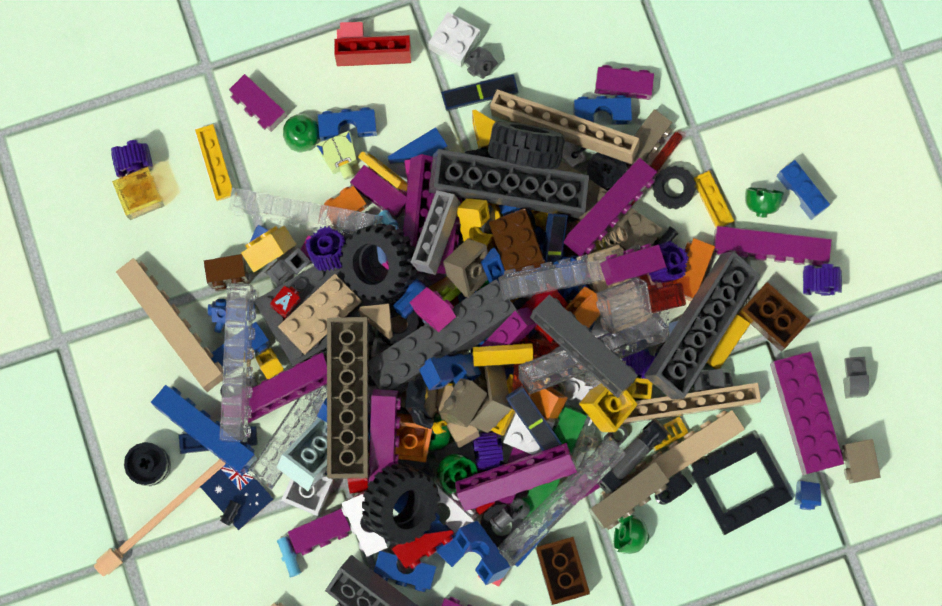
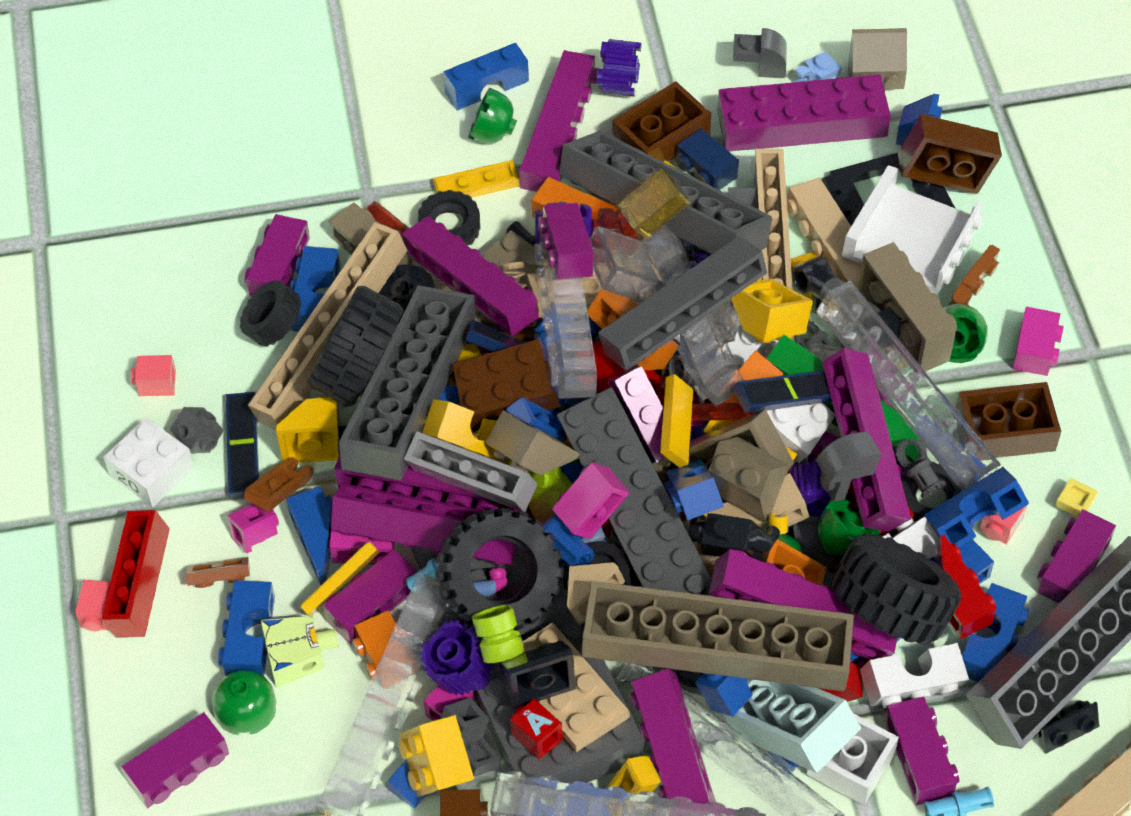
camera: 80 degrees left, 25 degrees down
none -> coral brick [131,355,176,397]
none -> dark orange plate [186,557,250,588]
none -> dark pink brick [227,504,279,554]
none -> black tyre [240,280,301,347]
none -> dark orange hinge [244,457,314,512]
none -> lime wheel [472,605,525,663]
none -> black slope [499,640,576,709]
none -> clear yellow brick [617,168,691,239]
none -> dark blue brick [676,128,739,190]
none -> light blue plate [793,51,842,82]
none -> dark grey brick [816,431,882,502]
none -> white panel [842,165,984,294]
none -> reddish brown brick [898,114,1002,194]
none -> dark orange hinge [949,245,1000,305]
none -> dark pink brick [1013,306,1064,376]

